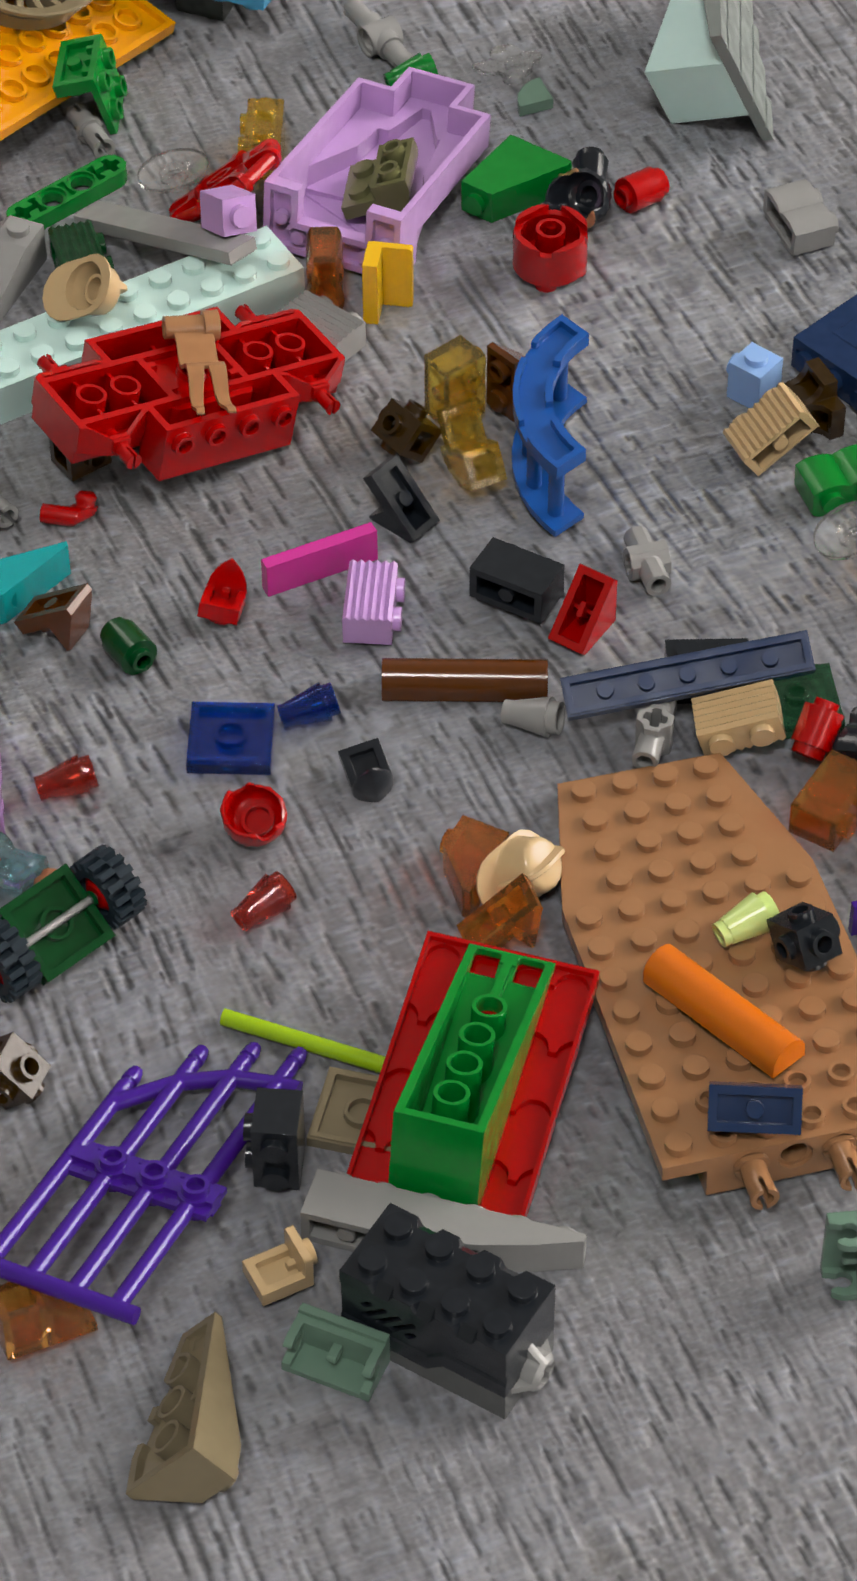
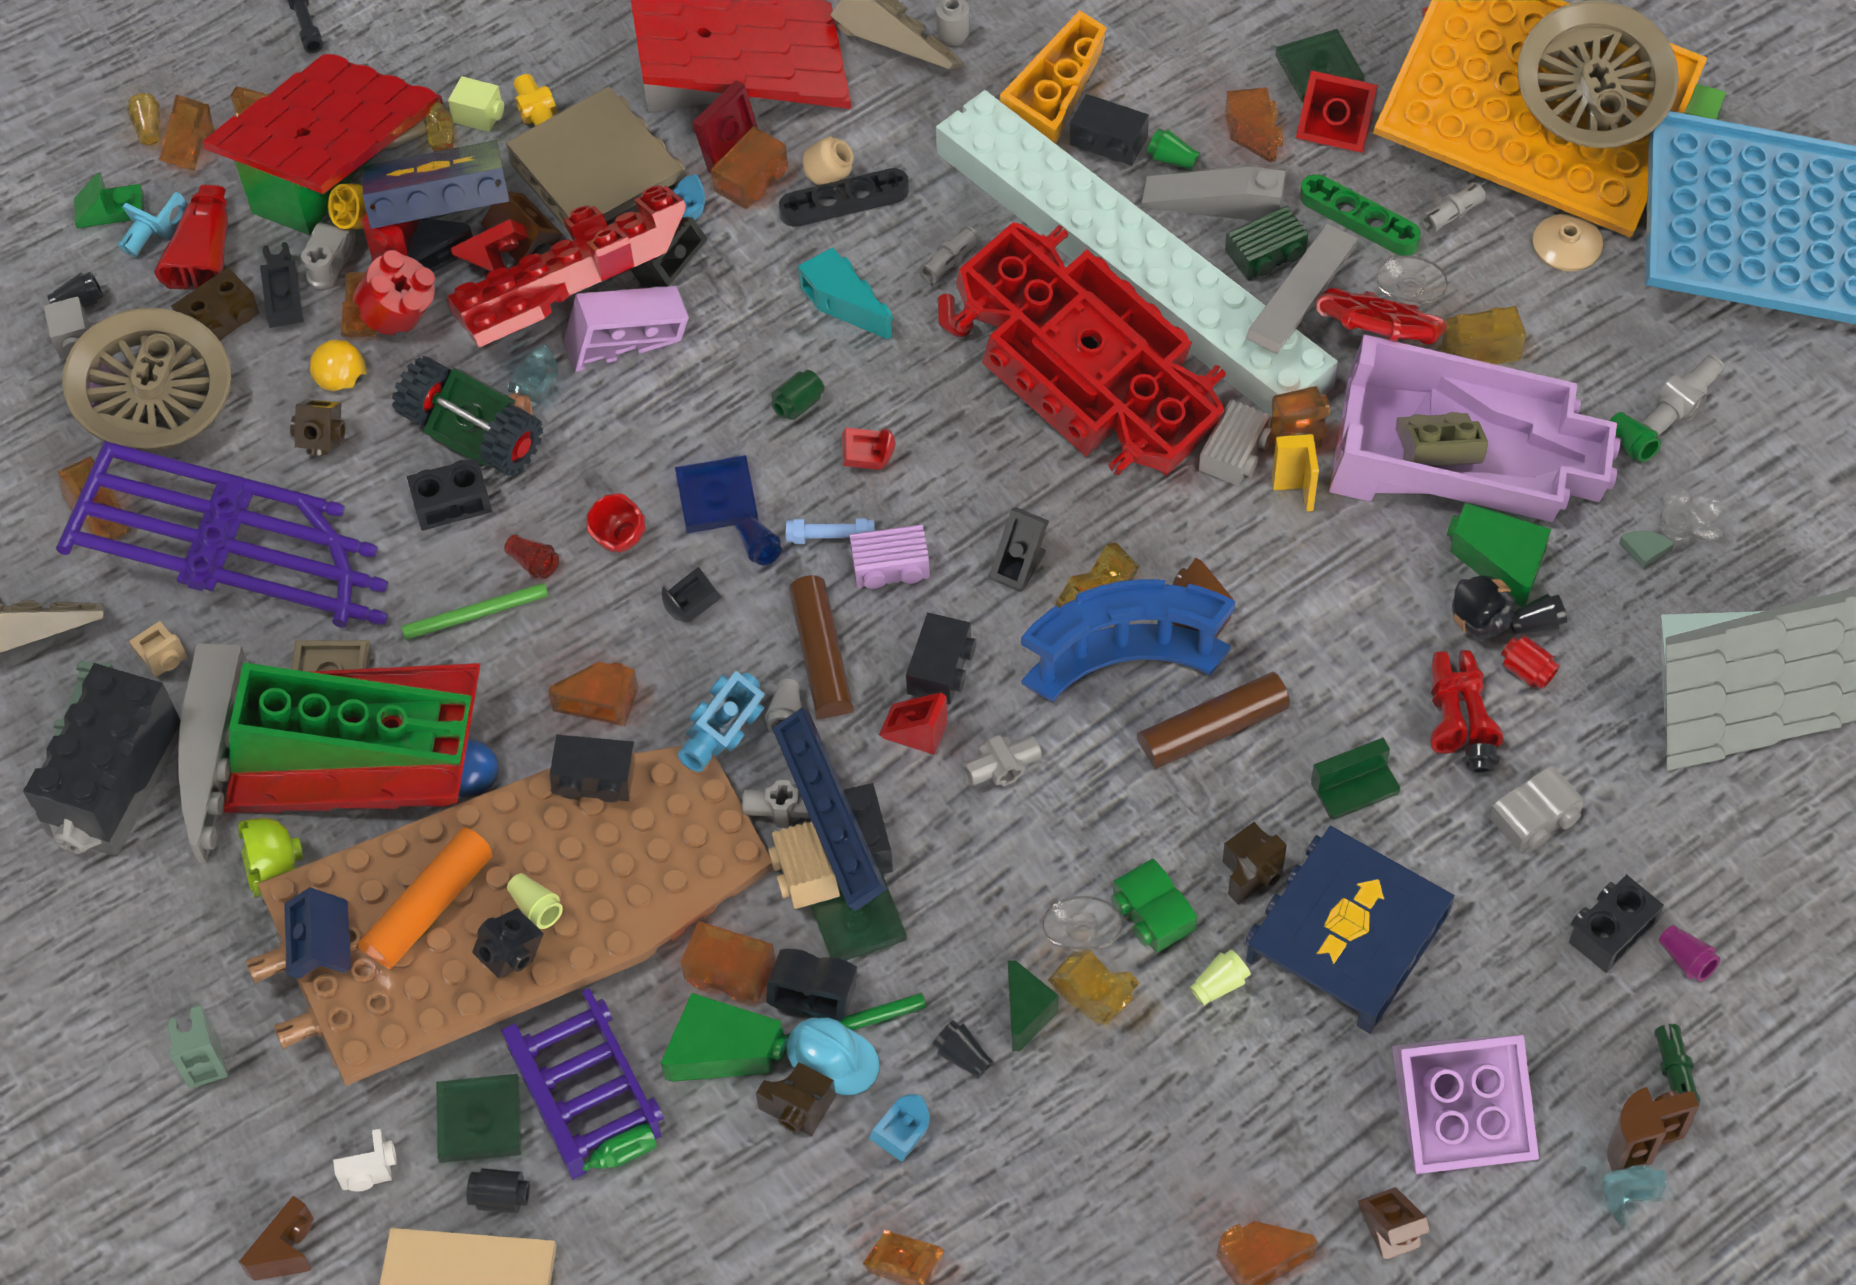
camera: 80 degrees right, 10 degrees up
reddish brown slope [14,583,92,651] -> none
clear red cone [33,754,99,801] -> none
tan piece [42,253,127,321] -> none
green bracket [52,34,128,135] -> none
medium nougat flag [162,309,237,415] -> none
lavender brick [200,185,257,237] -> none
lime bar [220,1008,386,1073] -> none
black brick [243,1087,306,1191] -> none
dark pink tile [261,522,378,597] -> none
dark brown brick [371,398,443,463] -> none
clear yellow brick [424,335,486,433] -> none
clear orange slope [456,873,543,948] -> none
tan piece [476,830,565,918] -> none
red brick [512,204,588,293] -> none
tan brick [723,382,819,477] -> none
light blue brick [726,342,783,408] -> none
red brick [791,697,845,762] -> none
none -> lime cylinder [237,818,303,898]
none -> bright green bar [401,583,549,640]
none -> black brick [406,458,492,531]
none -> black brick [549,734,635,802]
none -> dark azure brick [677,670,765,772]
none -> light blue bar [786,518,875,544]
none -> reddish brown brick [1137,671,1290,769]
none -> dark green panel [1311,737,1400,820]
none -> red piece [1430,650,1504,754]
none -> black plate [1462,744,1501,773]
none -> tan dish [1532,214,1603,271]

